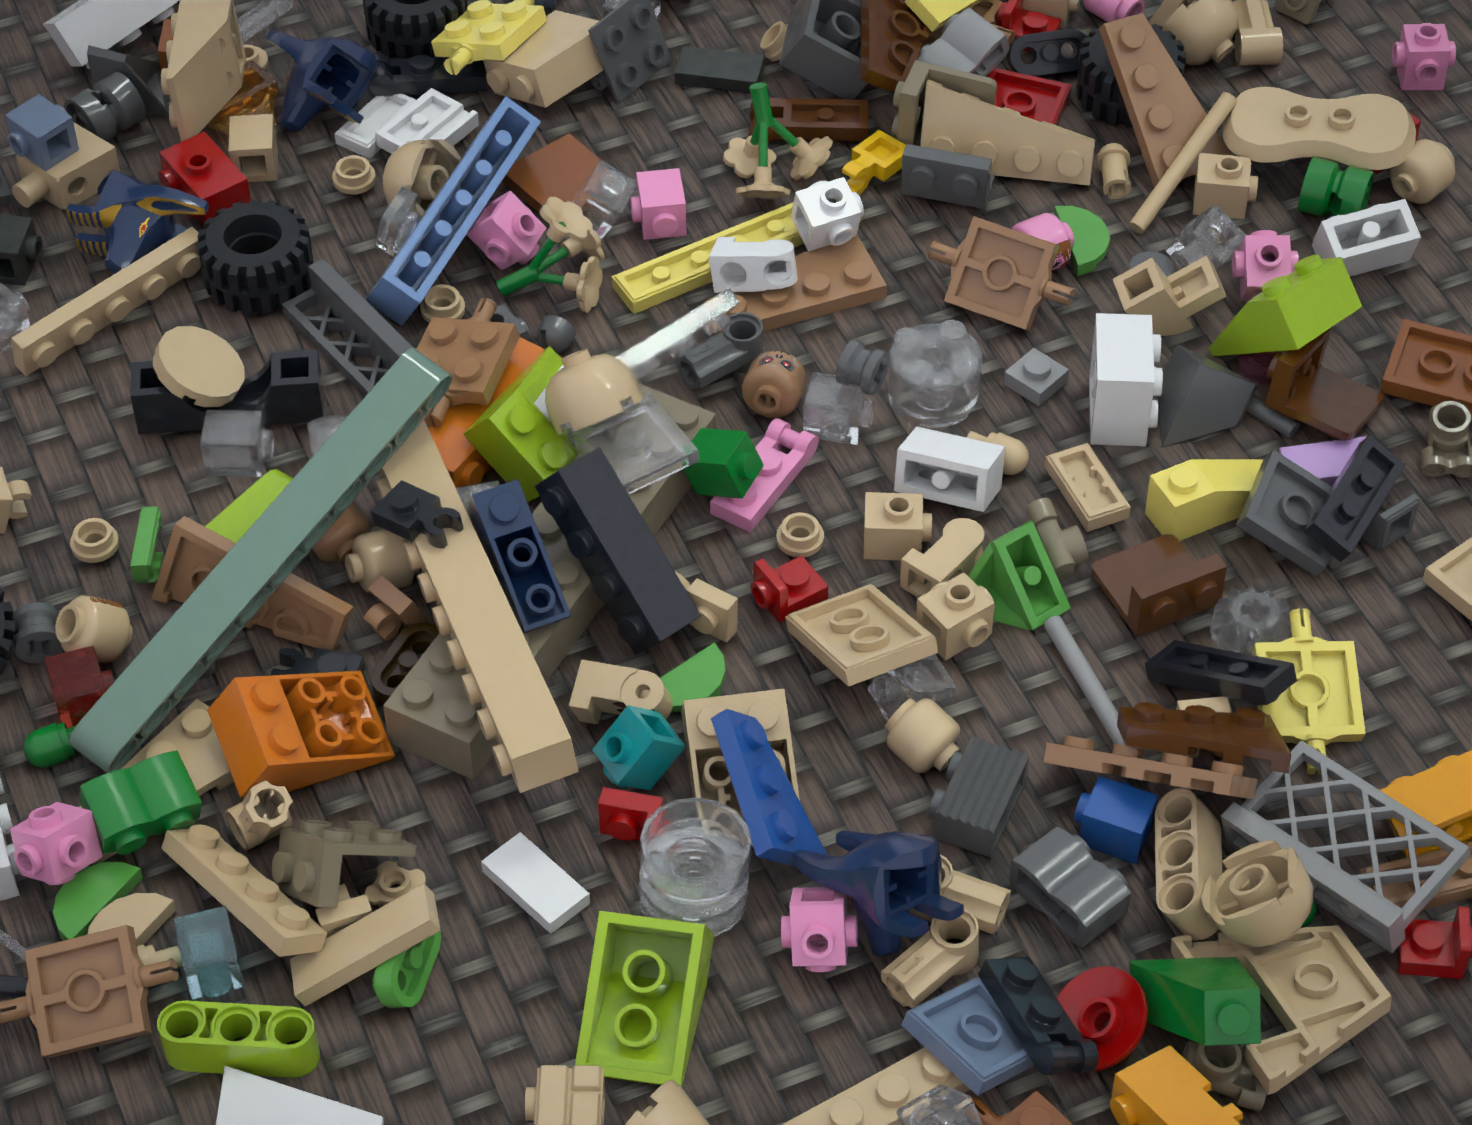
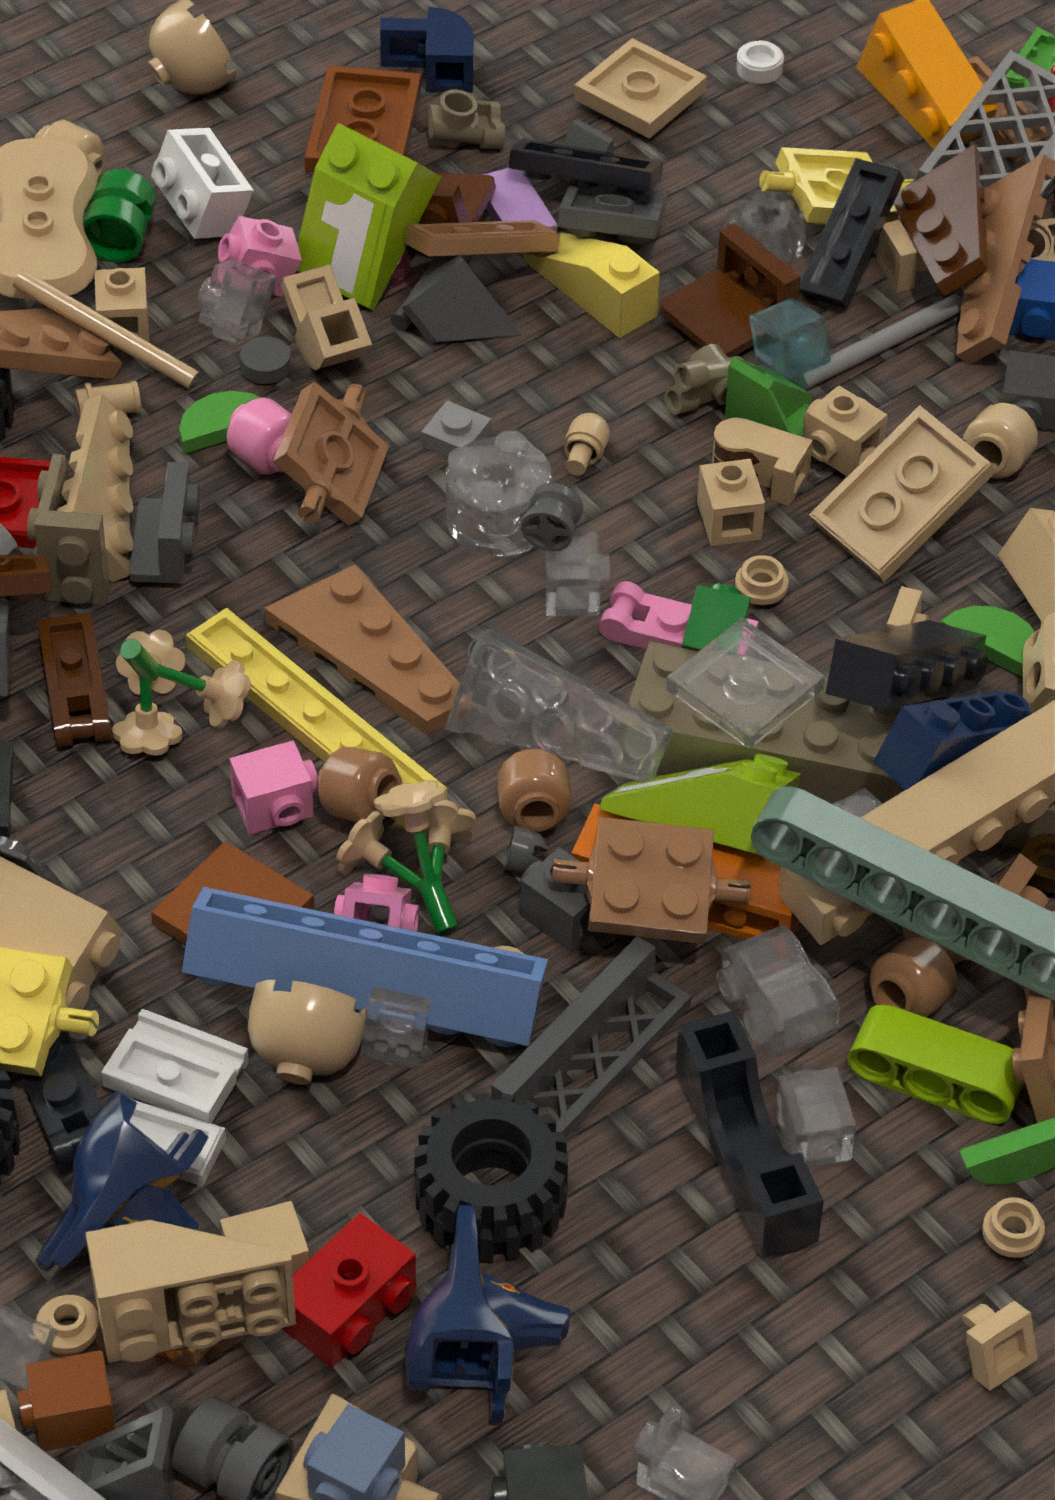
camera: 105 degrees left, 0 degrees up
tan plate [11,227,201,376] -> none
tan tile [153,326,245,407] -> none
tan plate [332,155,376,195] -> none
black plate [370,480,464,548] -> none
tan cylinder [545,348,644,435] -> none
clear brick [572,160,638,239] -> none
white leg [709,237,798,293] -> none
medium nougat head [742,350,807,418] -> none
red bracket [750,555,829,623] -> none
white brick [791,177,864,252] -> none
yellow plate [842,130,906,195] -> none
white brick [894,426,1006,512] -> none
tan plate [1045,443,1131,532] -> none
white brick [1089,313,1163,446] -> none
none -> medium nougat head [317,747,402,823]
none -> medium nougat tile [405,220,560,256]
none -> medium nougat head [497,749,572,832]
none -> clear light blue brick [749,298,831,380]

